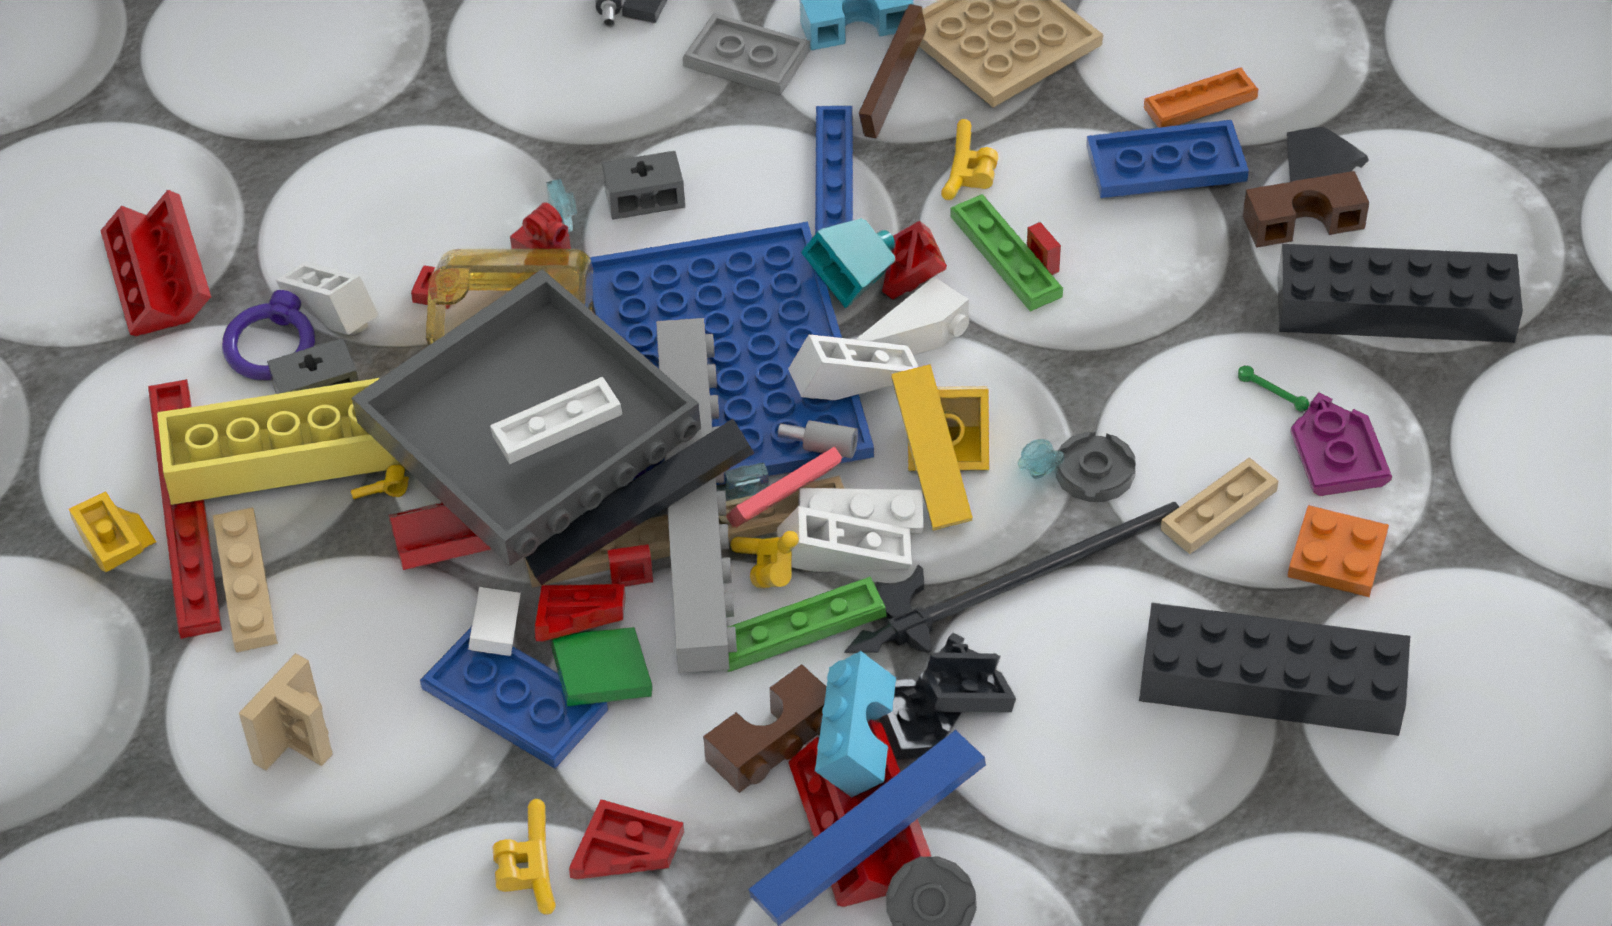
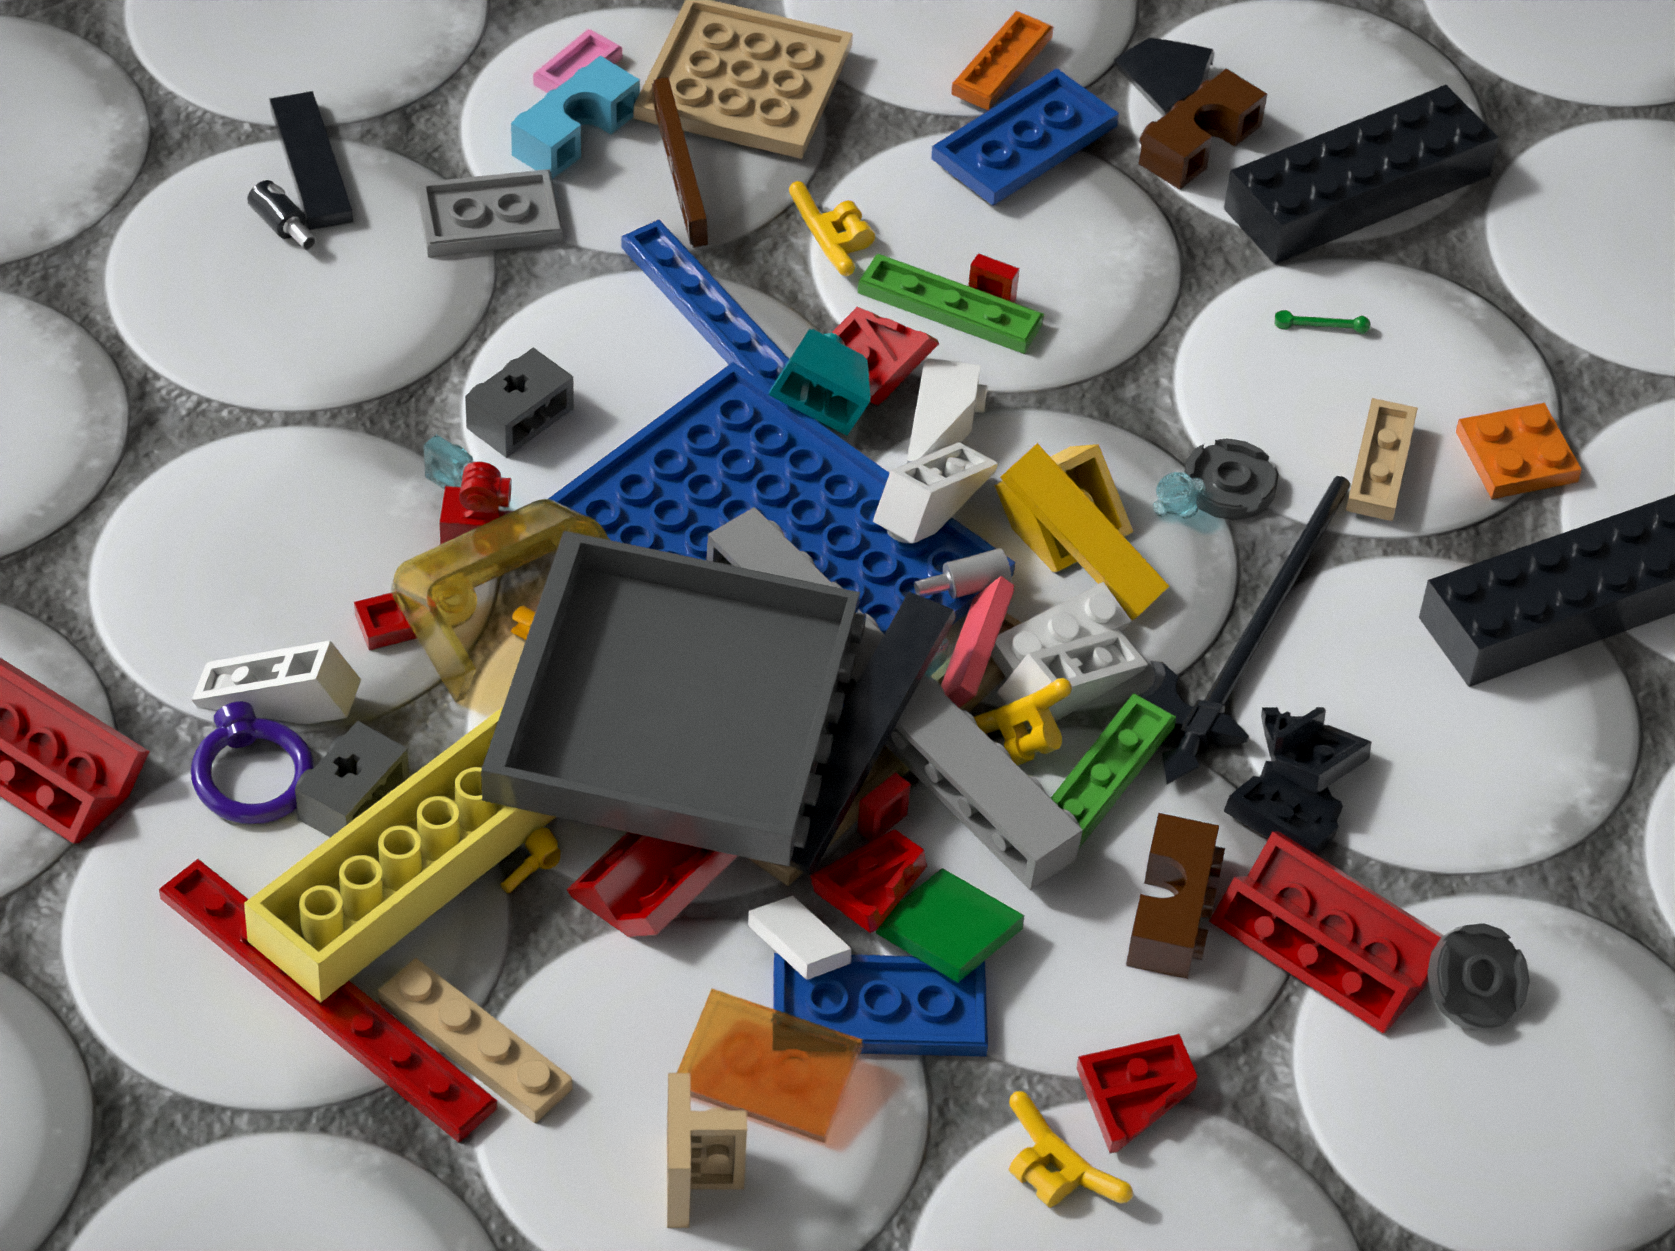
camera: 40 degrees left, 0 degrees up
yellow slope [69,491,157,572] -> none
white plate [490,377,622,464] -> none
blue tile [748,730,986,926] -> none
medium azure arch [815,651,896,797] -> none
magenta tile [1290,392,1392,496] -> none
none -> clear orange tile [677,988,863,1143]

